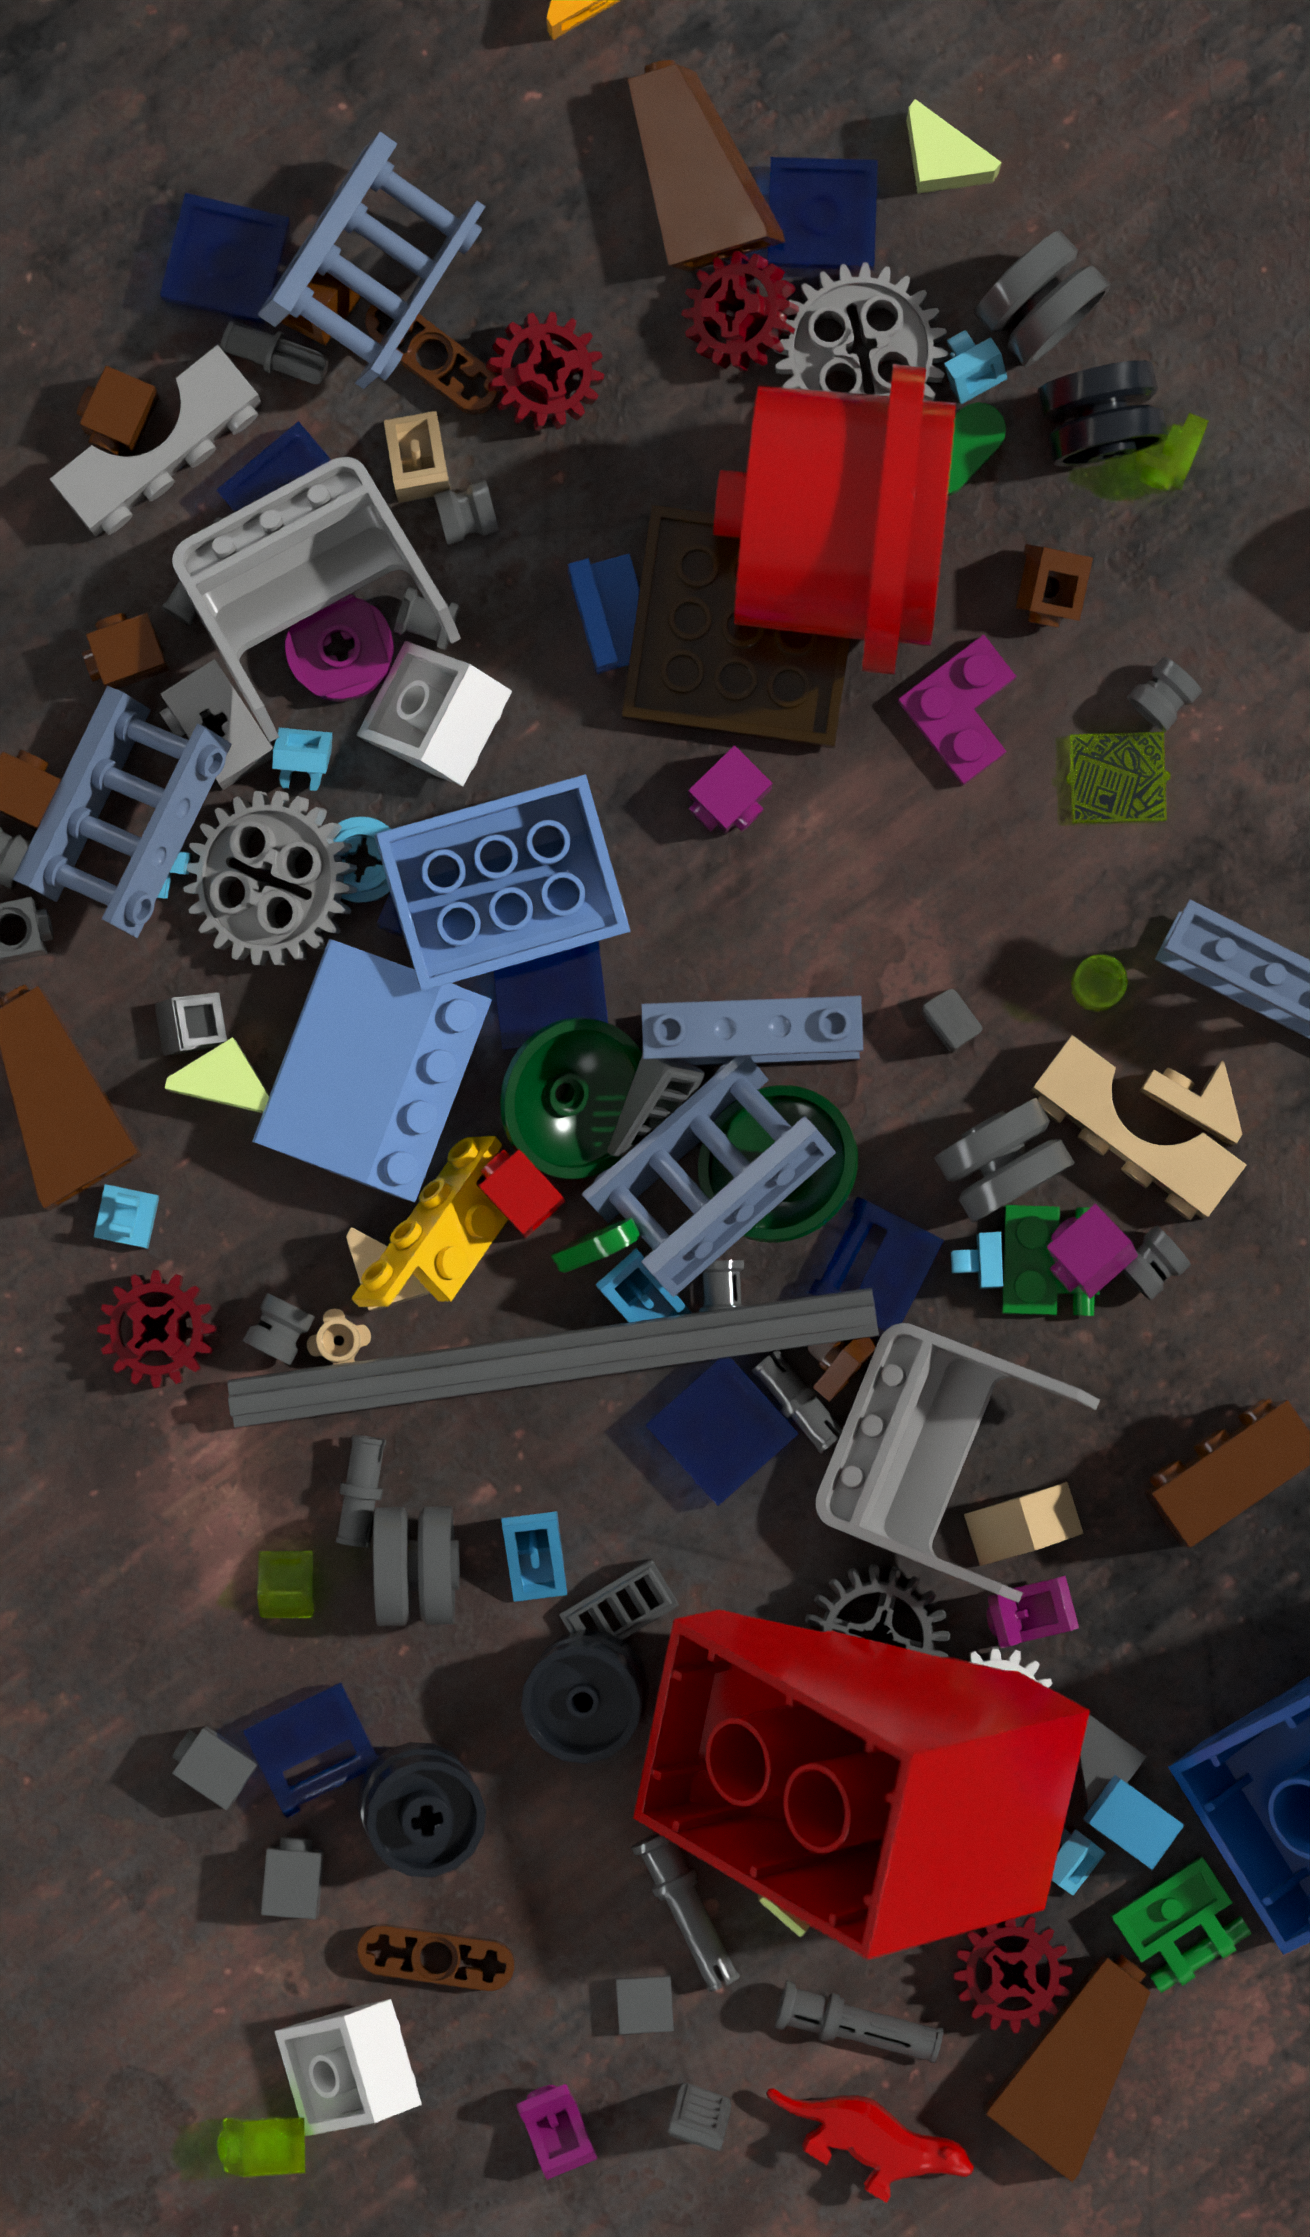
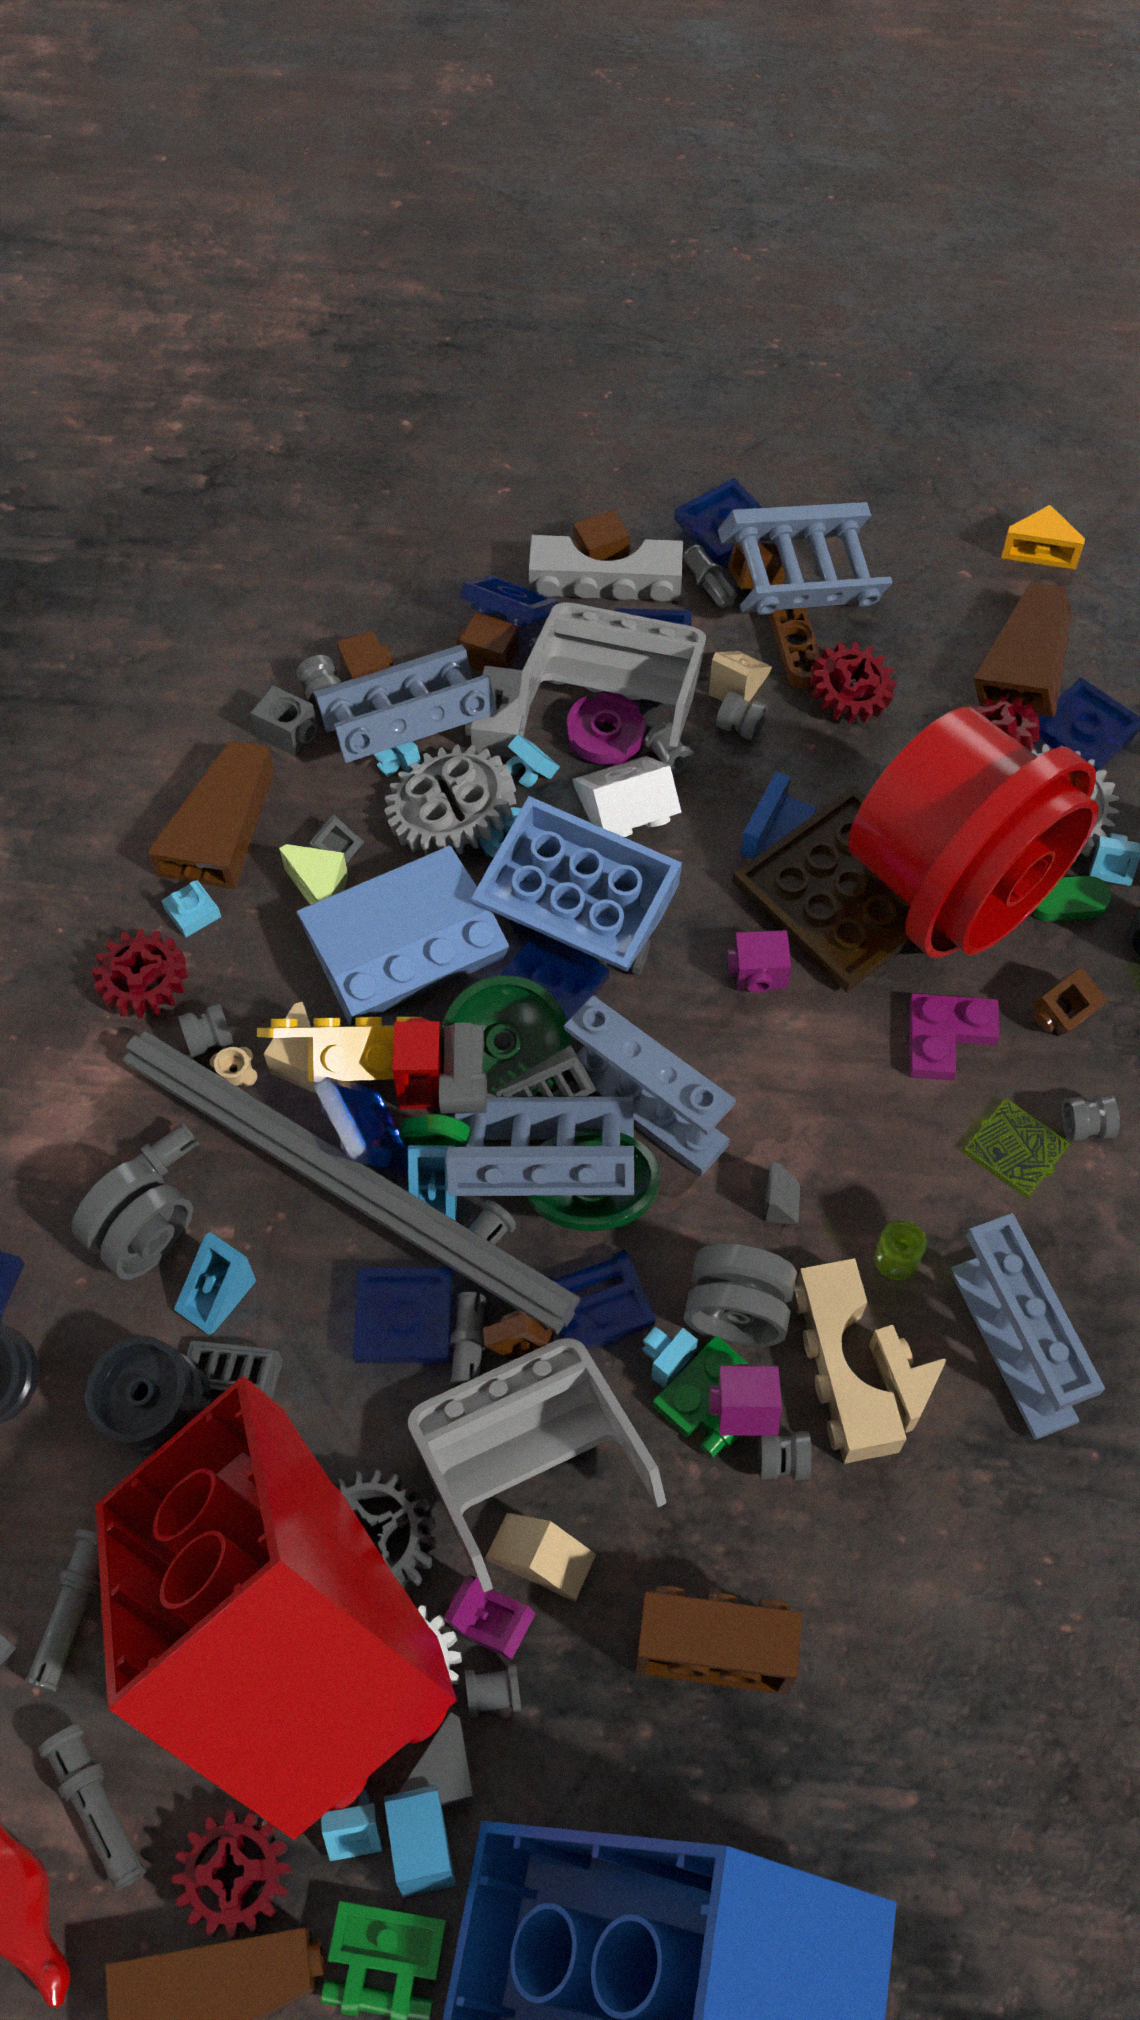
camera: 40 degrees right, 25 degrees down
clear neon green slope [257,1551,314,1618] -> none
none -> clear blue plate [314,1077,408,1172]
none -> dark grey piece [439,1023,487,1114]
none -> clear blue plate [460,575,559,626]
none -> dark grey bush [465,1663,522,1719]

